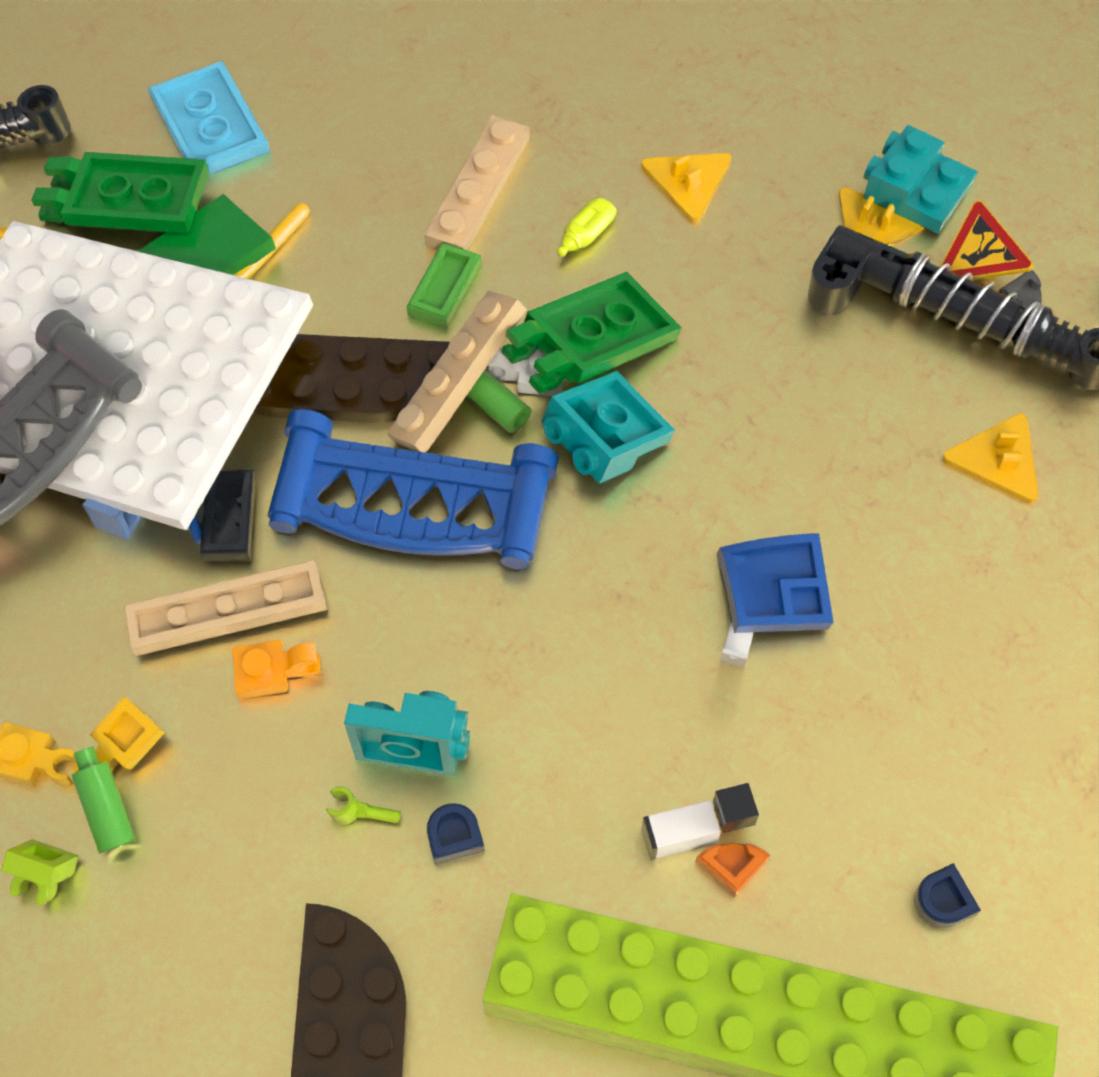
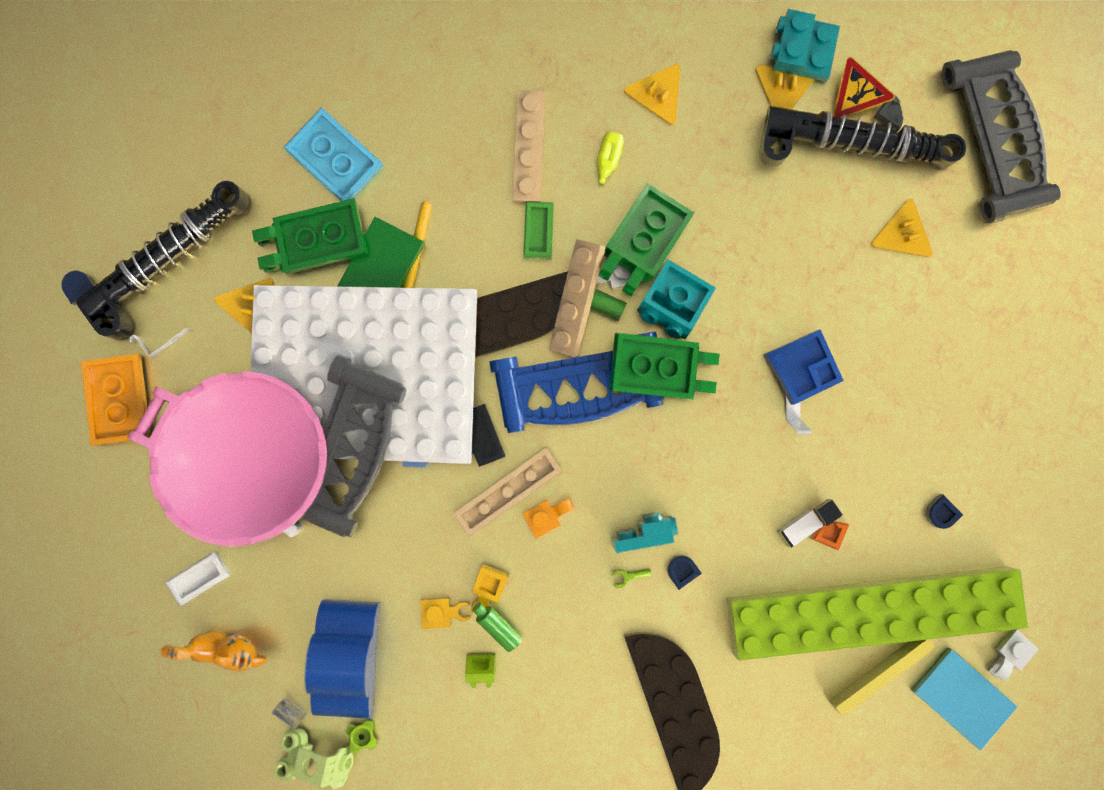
camera: 20 degrees left, 25 degrees up
none -> green tile [609,333,720,400]

